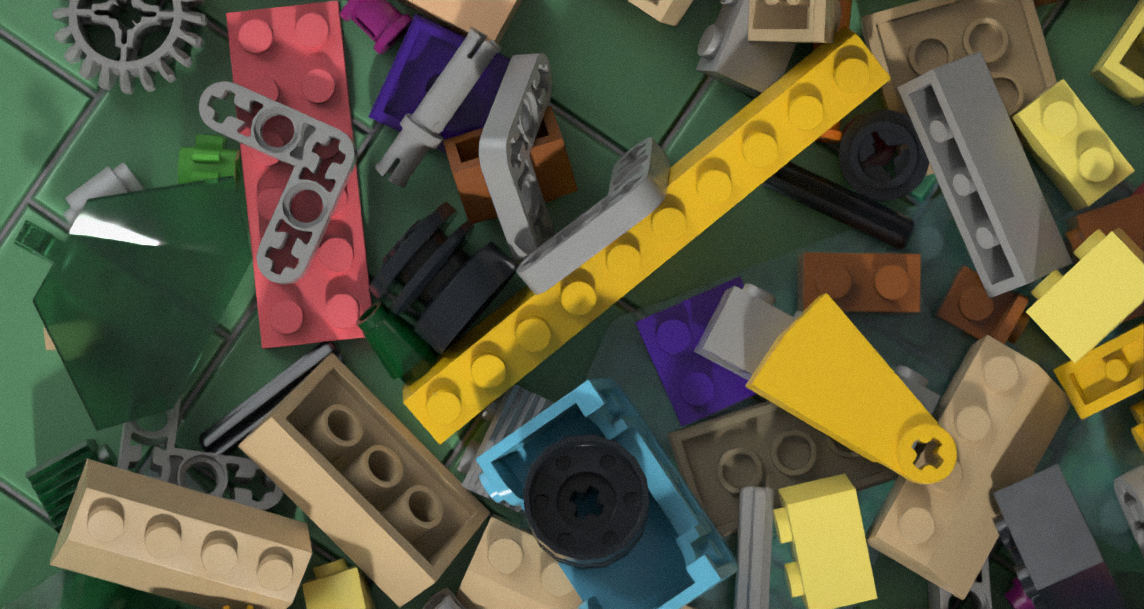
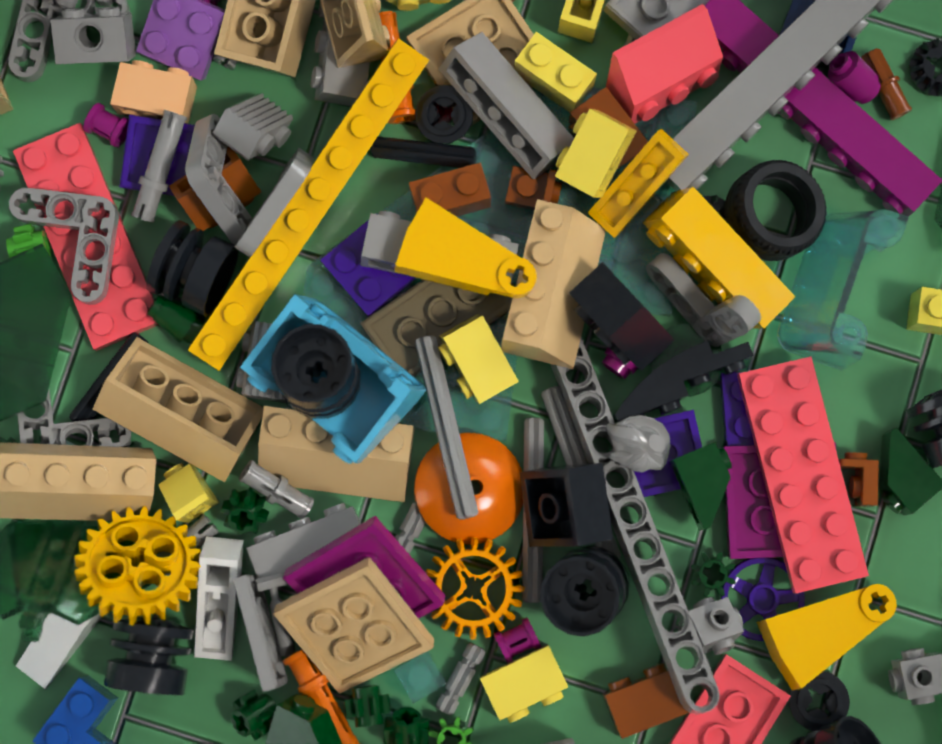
camera: 15 degrees left, 5 degrees down
none -> light grey brick [213,93,293,161]

